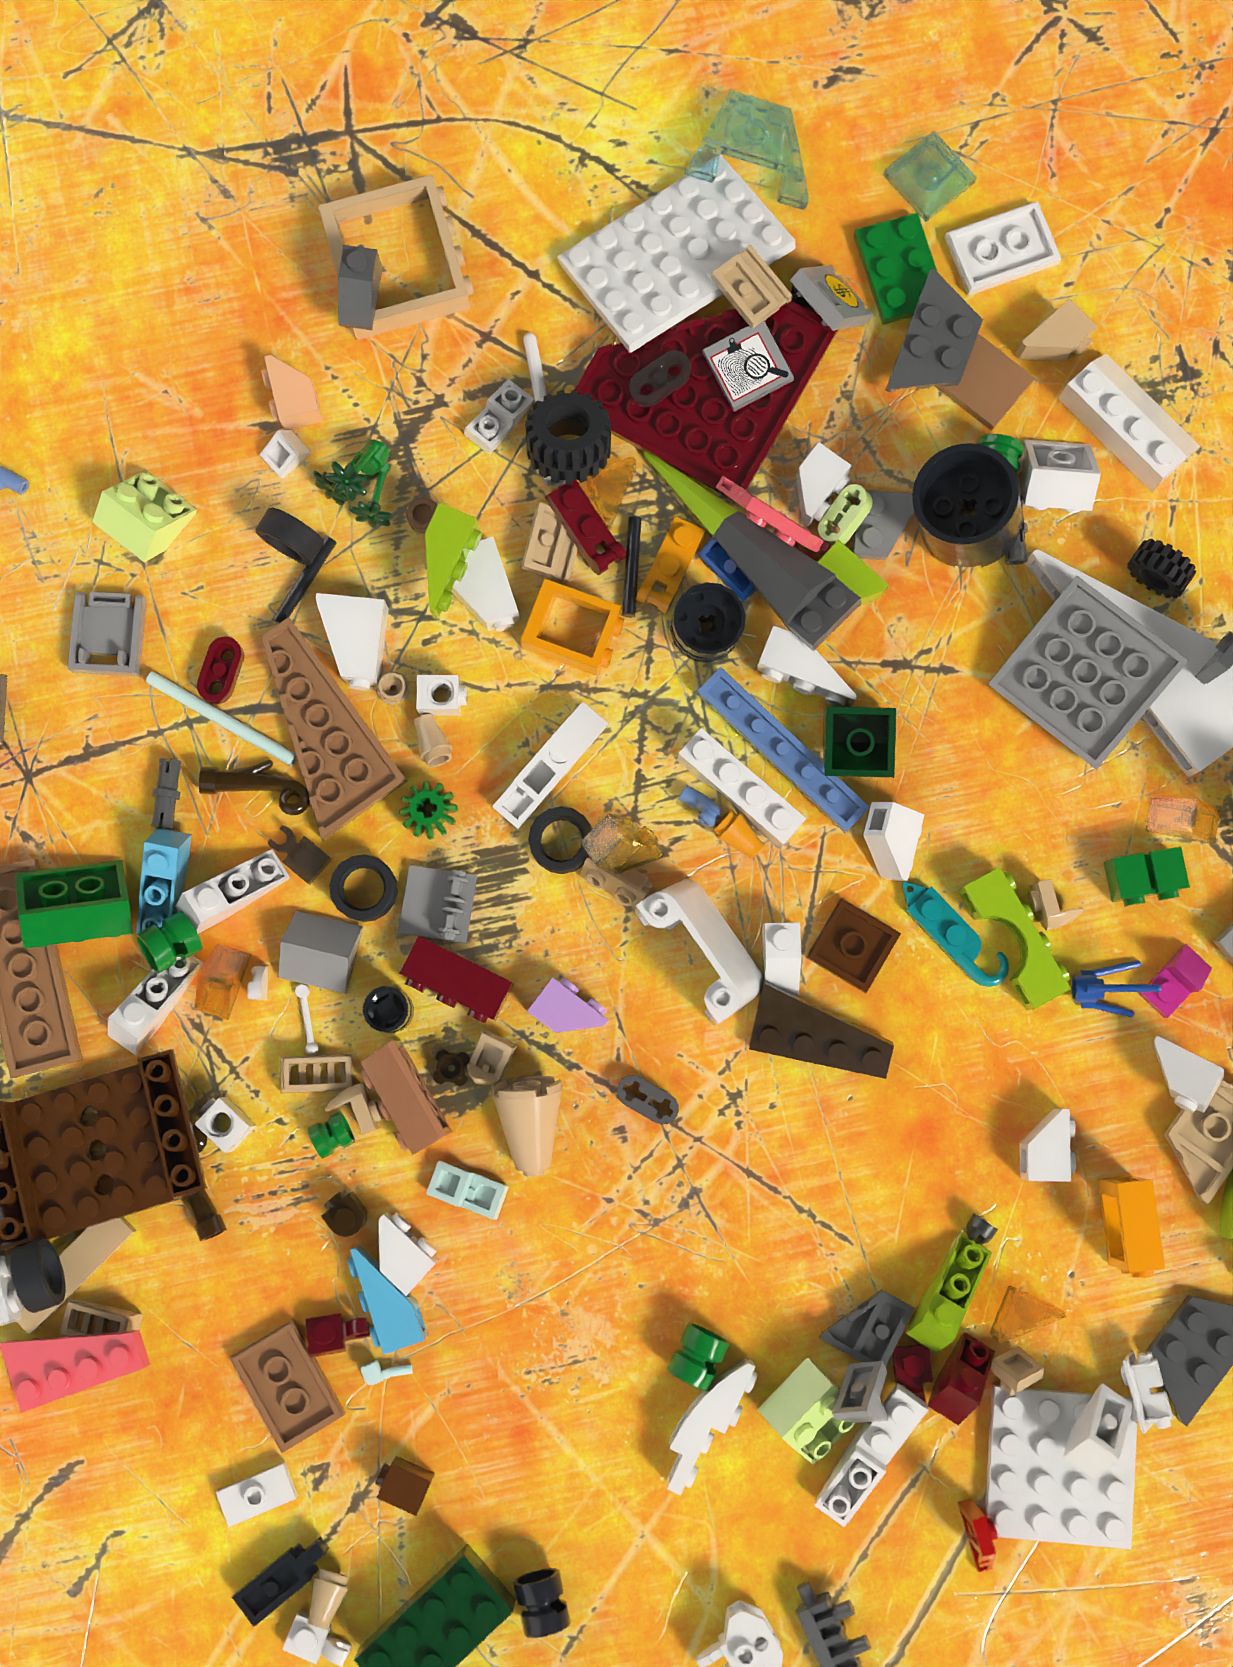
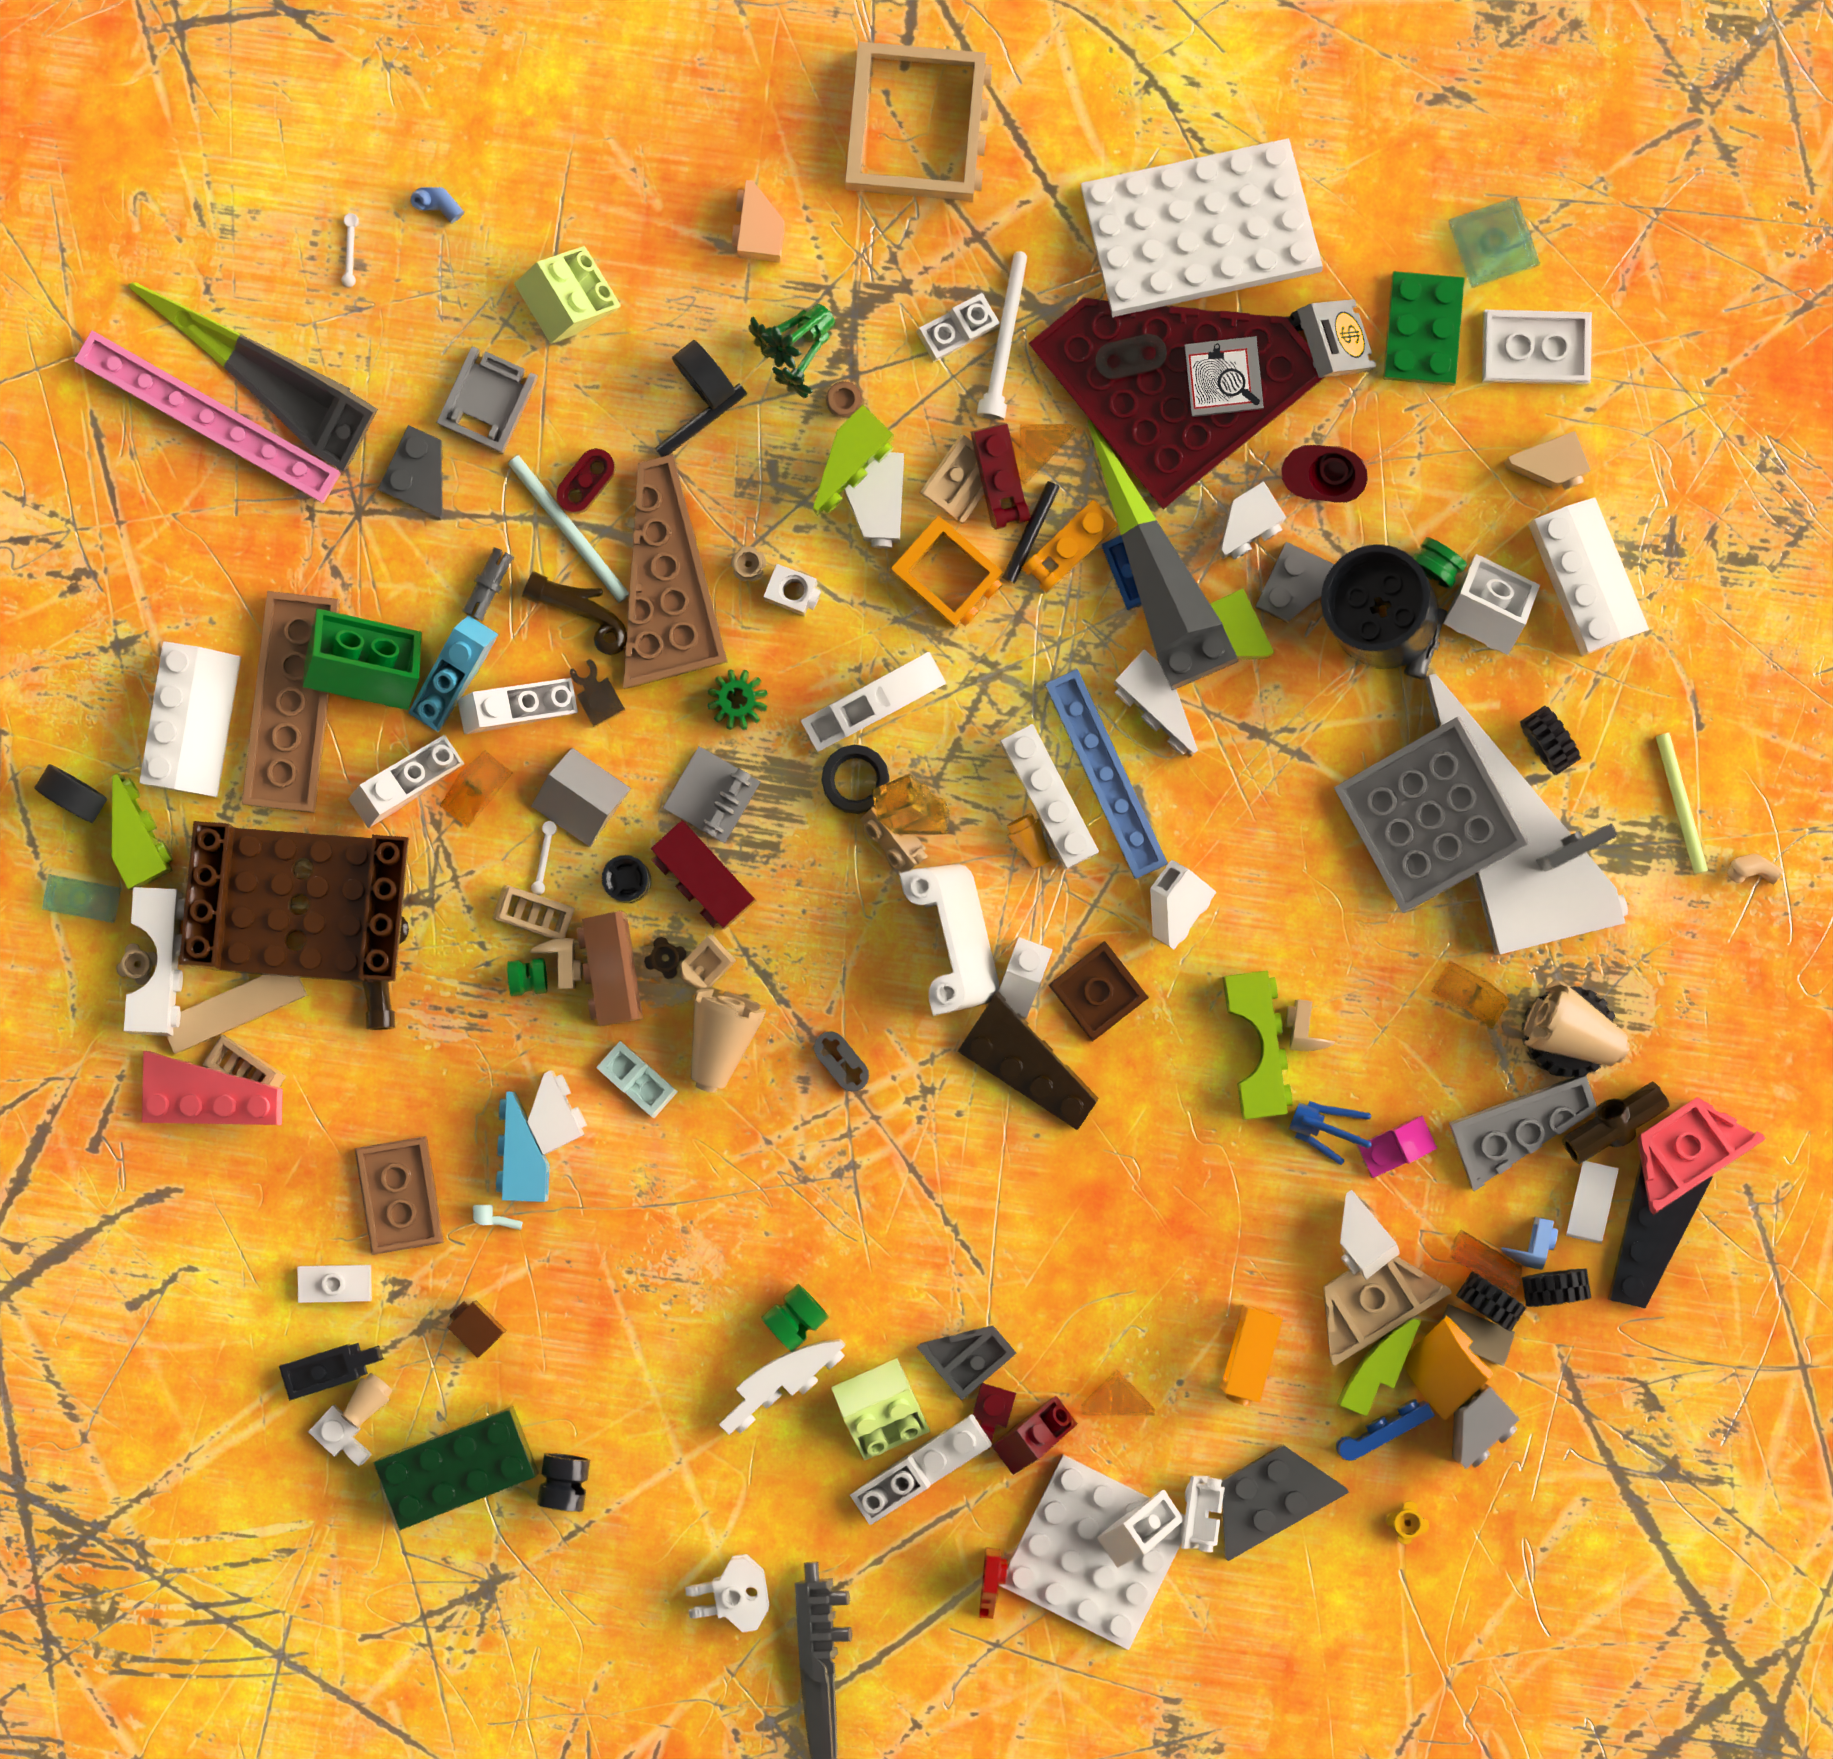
camera: 20 degrees right, 5 degrees up
black tyre [10,1238,66,1313] -> none
green wheel [136,911,203,974] -> none
white brick [195,1097,257,1153] -> none
white tile [247,966,268,1000] -> none
white slope [259,430,311,478] -> none
dark red plate [305,1313,370,1358] -> none
white slope [315,593,388,690] -> none
dark brown plate [321,1191,367,1237] -> none
black tyre [329,854,398,922] -> none
dark grey slope [338,245,382,330] -> none
tan cone [414,714,453,767] -> none
black tyre [525,390,611,484] -> none
lavender slope [527,977,609,1033] -> none
black wheel [670,582,746,663] -> none
medium blue arm [678,785,721,827] -> none
clear light blue wing [685,90,809,210] -> none
tan plate [711,244,792,329] -> none
coral wing [716,476,831,556] -> none
yellowish green beam [818,484,873,545] -> none
dark green slope [823,707,896,778] -> none
light grey slope [832,1361,888,1423] -> none
dark grey wing [885,269,983,392] -> none
teal plate [902,882,1009,987] -> none
lime slope [906,1233,992,1353] -> none
medium nougat tile [934,333,1035,431] -> none
pearl dark grey hinge [966,1213,998,1244] -> none
tan tile [991,1346,1044,1397] -> none
white slope [1020,1108,1076,1181] -> none
green piece [1103,846,1190,907] -> none
none -> dark grey wing [378,425,444,520]
none -> dark red piece [1281,445,1368,503]

